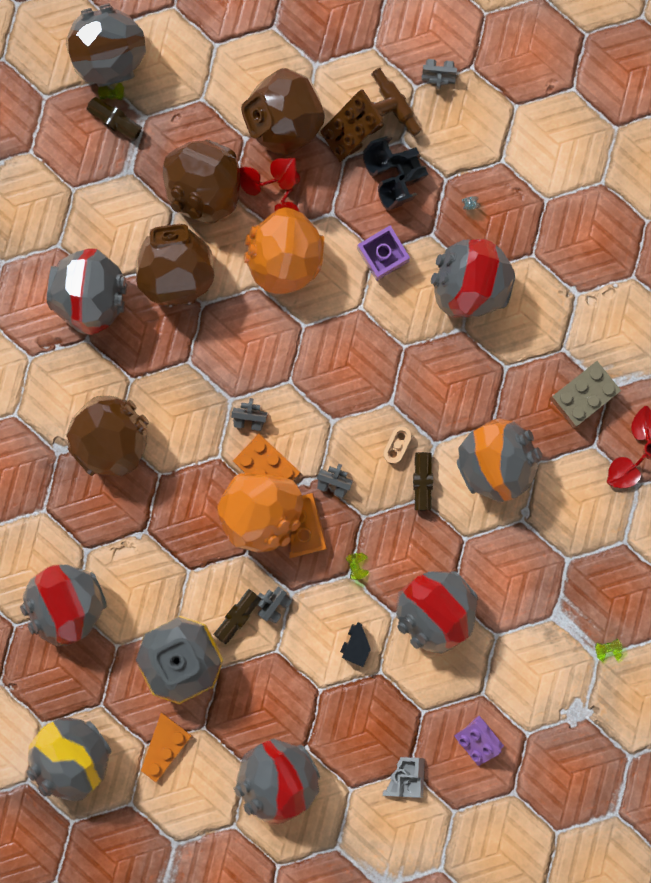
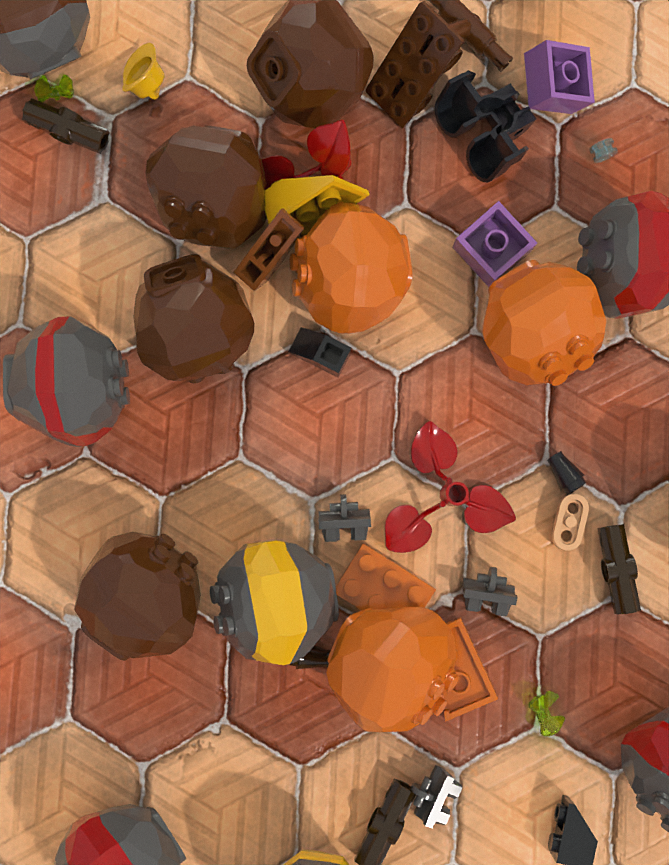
camera: 10 degrees left, 0 degrees up
none -> yellow piece [122,43,165,100]
none -> rock [210,540,339,665]
none -> dark orange slope [233,208,305,291]
none -> yellow slope [265,175,370,235]
none -> black slope [288,327,352,378]
none -> dark brown cone [289,645,331,669]
none -> red plant [385,421,516,553]
none -> orange rock [482,260,606,386]
none -> medium lavender brick [524,40,595,114]
none -> black cone [547,451,587,495]

